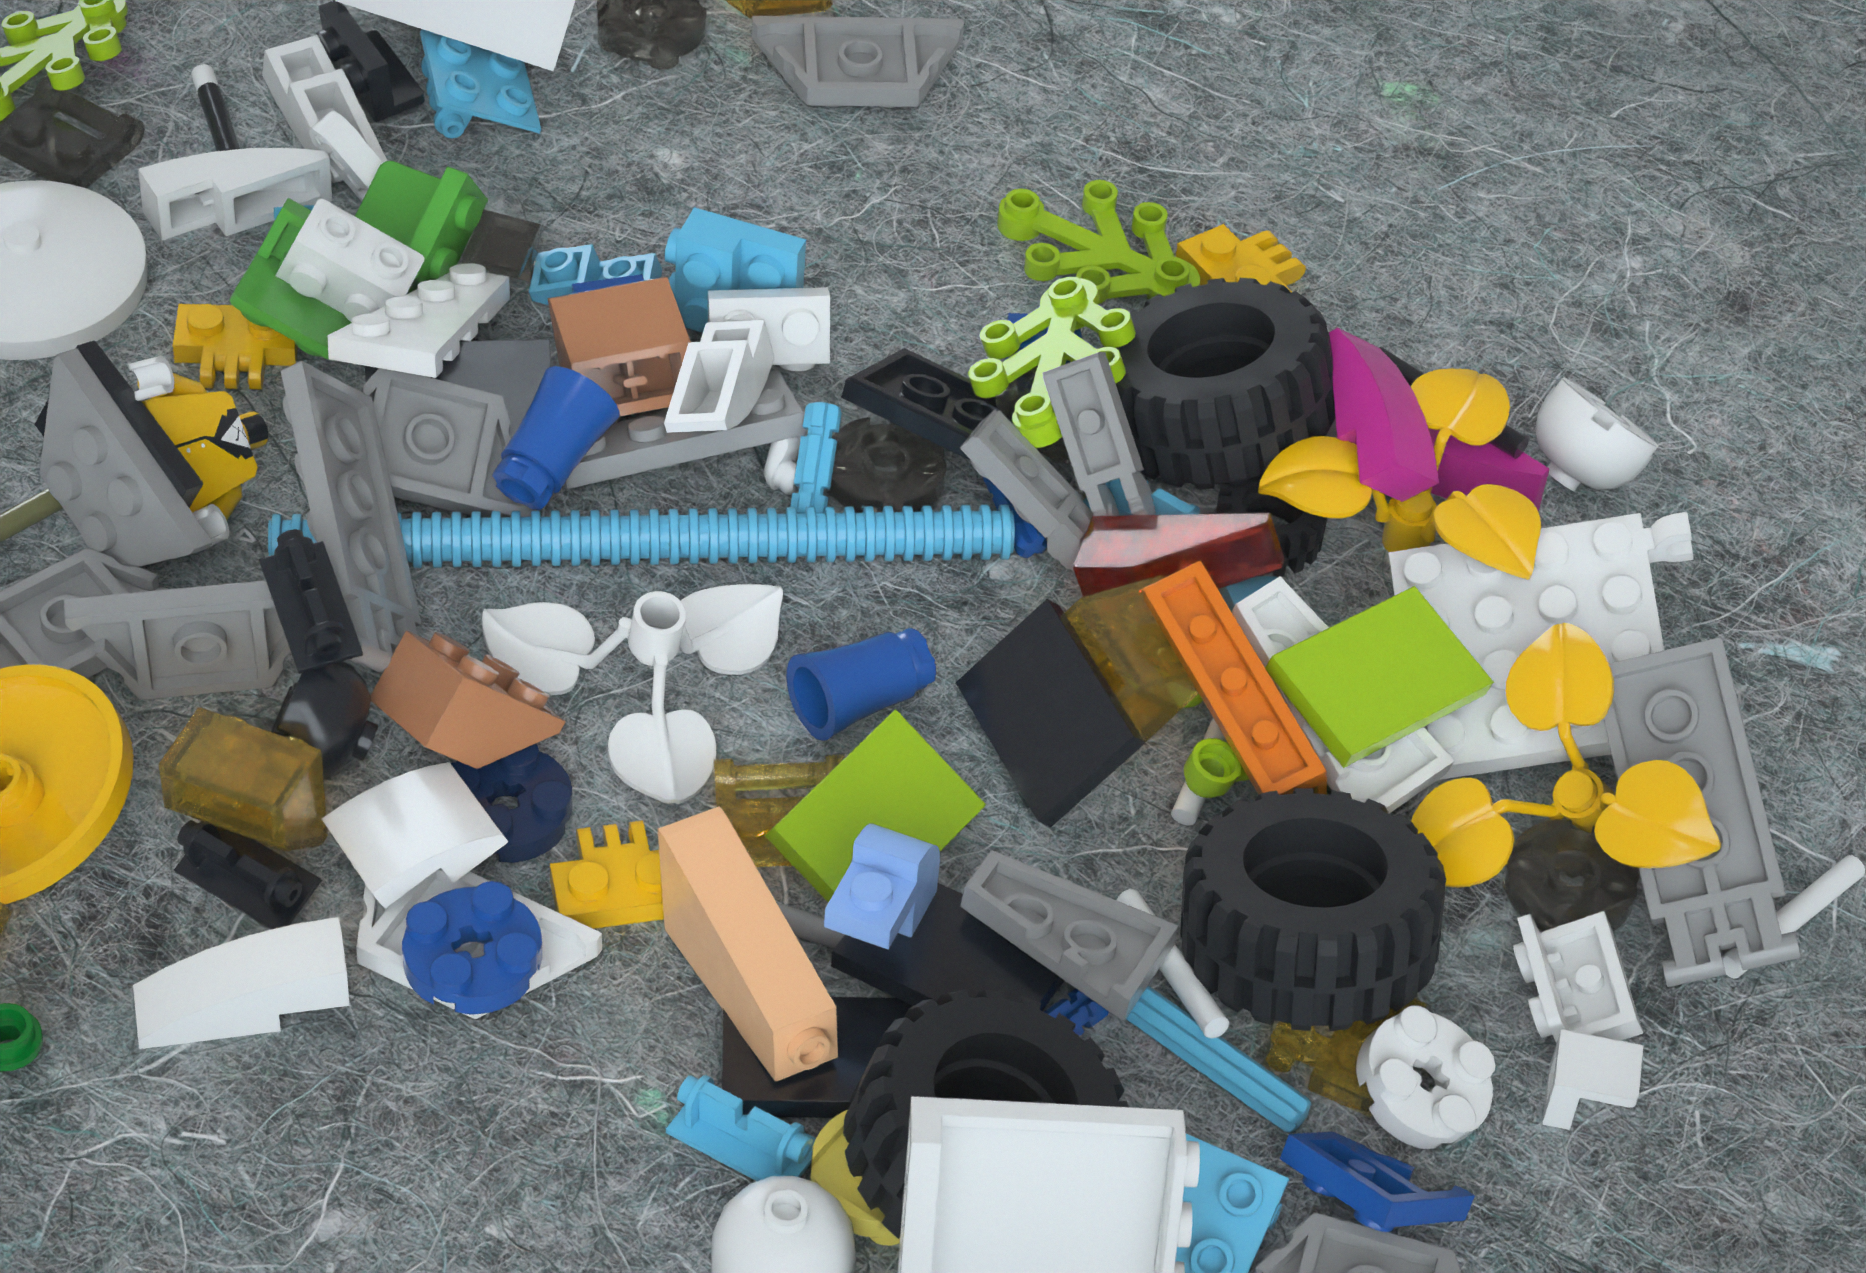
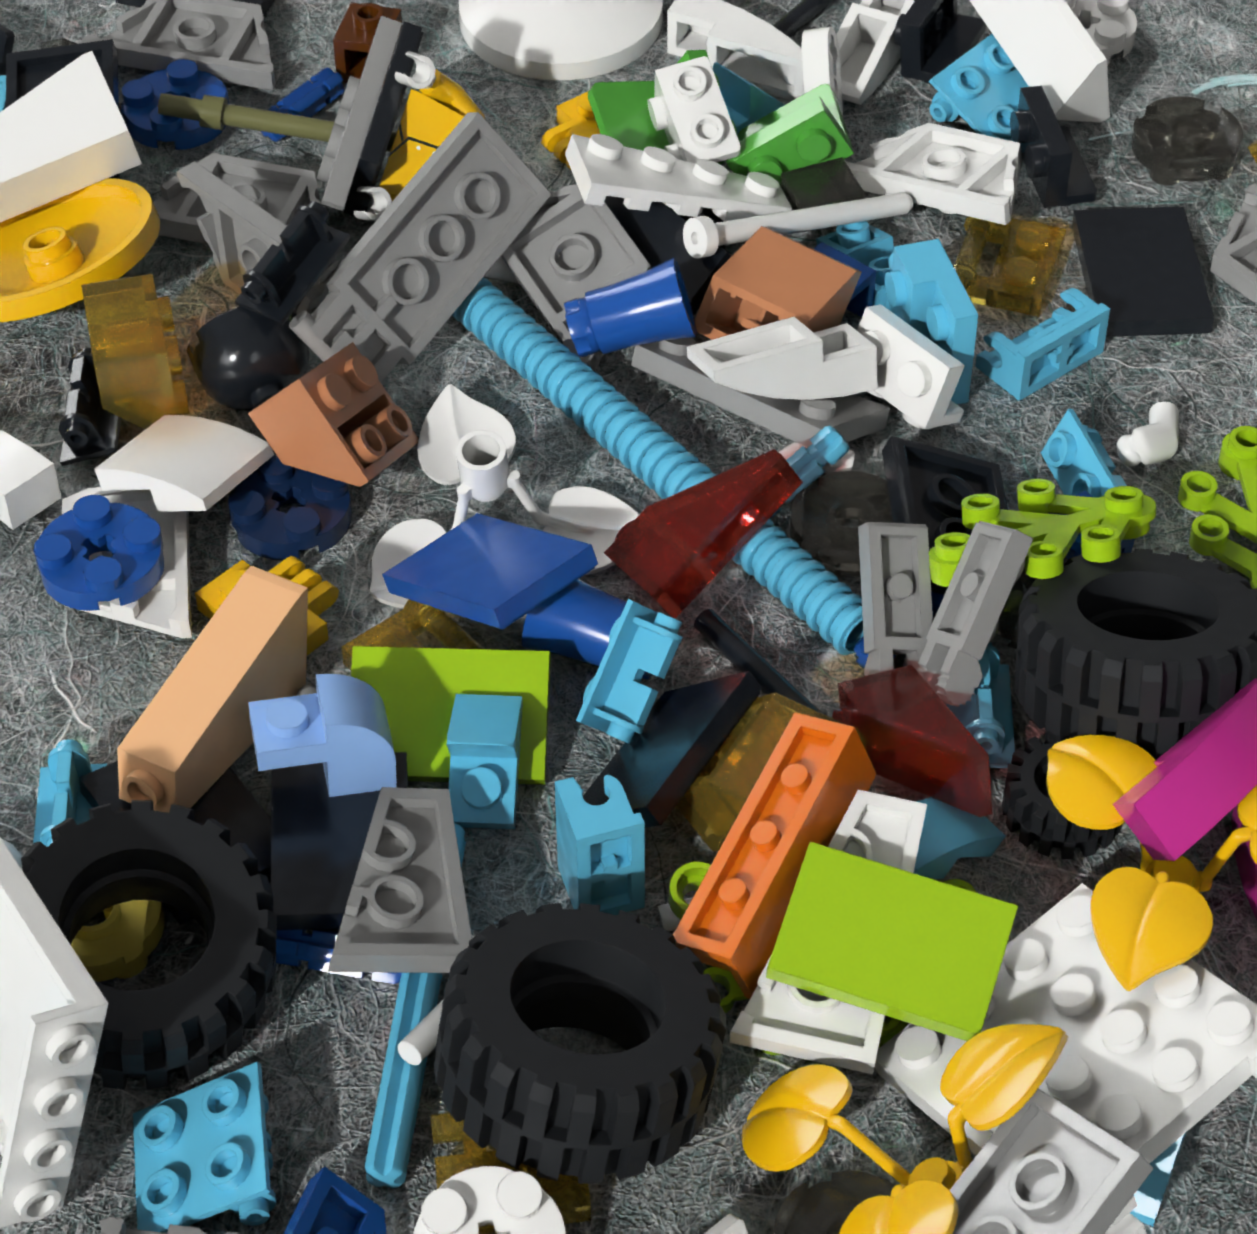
camera: 60 degrees right, 0 degrees up
none -> blue tile [382,513,598,630]
none -> medium azure slope [446,694,523,830]
none -> medium azure hinge [555,775,645,915]
none -> medium azure hinge [576,599,683,744]
none -> clear red slope [604,449,803,619]
none -> white bar [683,192,913,259]
none -> black bar [694,609,831,721]
none -> white wing [827,123,1022,225]
none -> clear yellow plate [952,216,1066,317]
none -> medium azure hinge [975,288,1110,401]
none -> black bracket [1010,85,1097,208]
none -> medium azure hinge [1041,408,1127,498]
none -> black tile [1072,207,1214,337]
none -> white arm [1116,402,1179,467]

